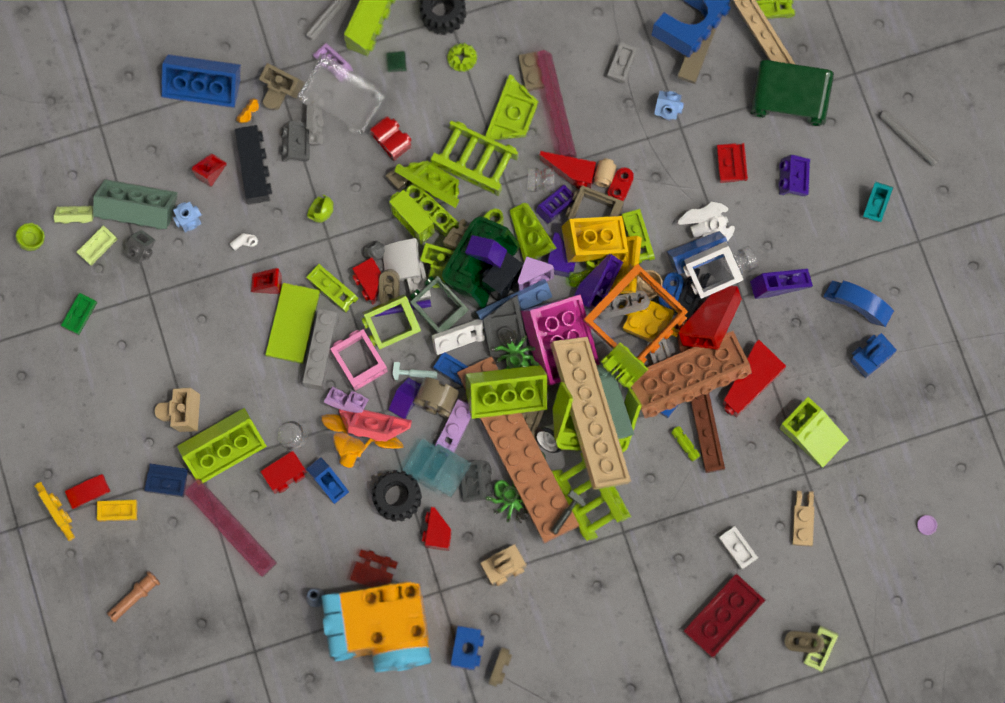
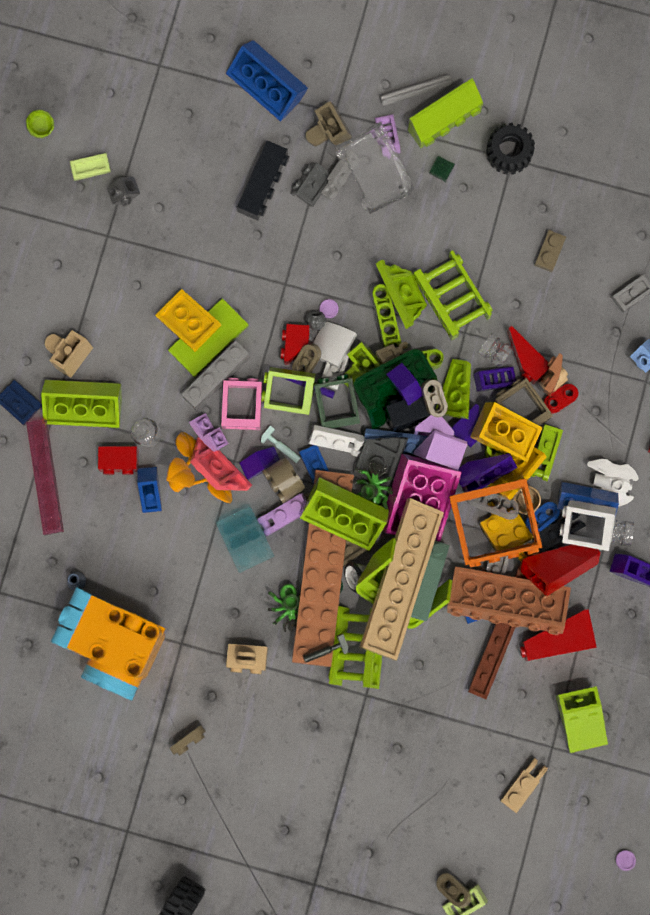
camera: 30 degrees right, 5 degrees up
yellowish green plate [54,206,94,224] -> none
green plate [61,293,97,335] -> none
sand green slope [93,179,178,229] -> none
light blue brick [173,202,202,232] -> none
red slope [192,154,227,187] -> none
white arm [229,233,258,251] -> none
light orange piece [236,98,259,123] -> none
red slope [251,268,282,294] -> none
lime plate [306,264,359,313] -> none
lime hair [307,194,334,223] -> none
clear red plate [350,549,398,588] -> none
red brick [370,116,412,161] -> none
black tyre [372,470,422,522] -> none
dark tan plate [386,167,410,191] -> none
lime window [389,190,435,245] -> none
red slope [422,507,452,551] -> none
lime gear [447,43,477,72] -> none
blue brick [451,626,485,671] -> none
dark grey bracket [460,460,494,503] -> none
lime wing [485,74,539,140] -> none
clear pink plate [537,50,577,158] -> none
clear neon green arm [569,268,594,287] -> none
lime hinge [601,342,648,389] -> none
lime axle [671,426,700,461] -> none
dark red plate [683,573,766,659] -> none
white plate [719,526,758,570] -> none
none -> yellow plate [155,289,222,352]
none -> lavender piece [320,299,338,319]
none -> lavender slope [414,430,467,470]
none -> dark tan plate [421,379,448,417]
none -> nougat slope [543,353,563,396]

